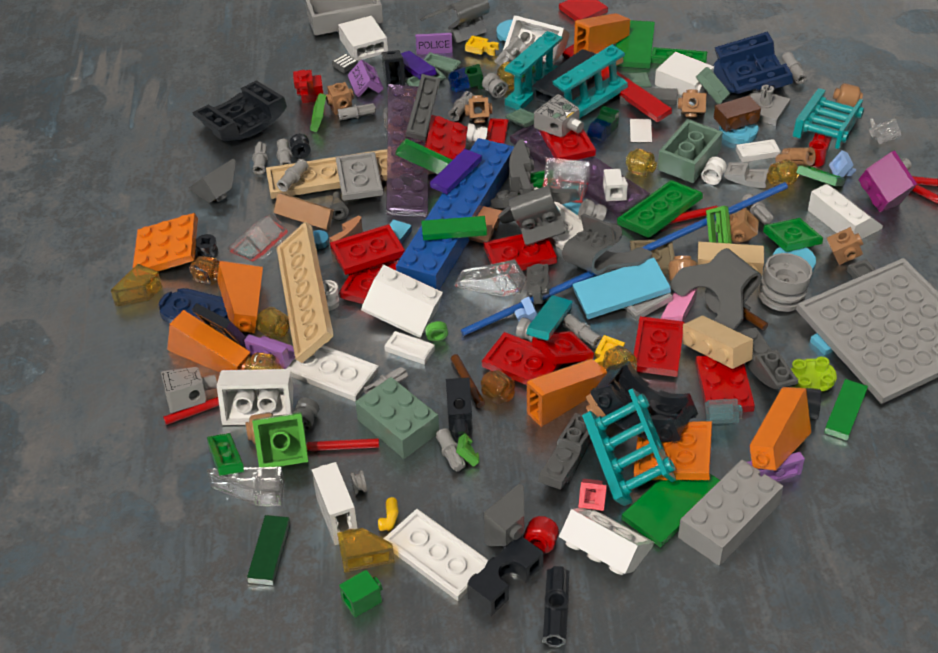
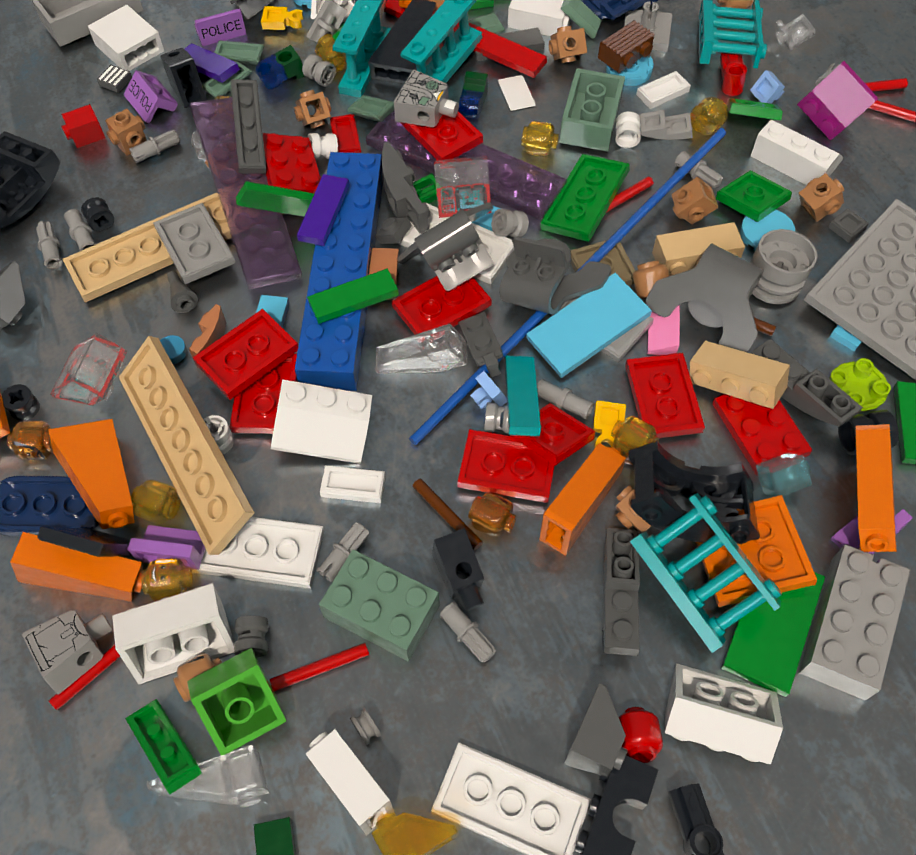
camera: 20 degrees left, 15 degrees up
medium nougat tile [274,193,334,230] -> none
light grey pin [277,159,309,192] -> none
red plate [293,70,313,96] -> none
bright green tile [310,93,326,132] -> none
yellow arm [378,497,399,532] -> none
bright green tile [425,321,448,342] -> none
light grey pin [448,91,474,121] -> none
bright green tile [456,433,480,467] -> none
coral brick [578,479,607,511] -> none
white brick [603,169,627,201] -> none
bright green tile [706,206,732,244] -> none
medium nougat hinge [775,147,815,166] -> none

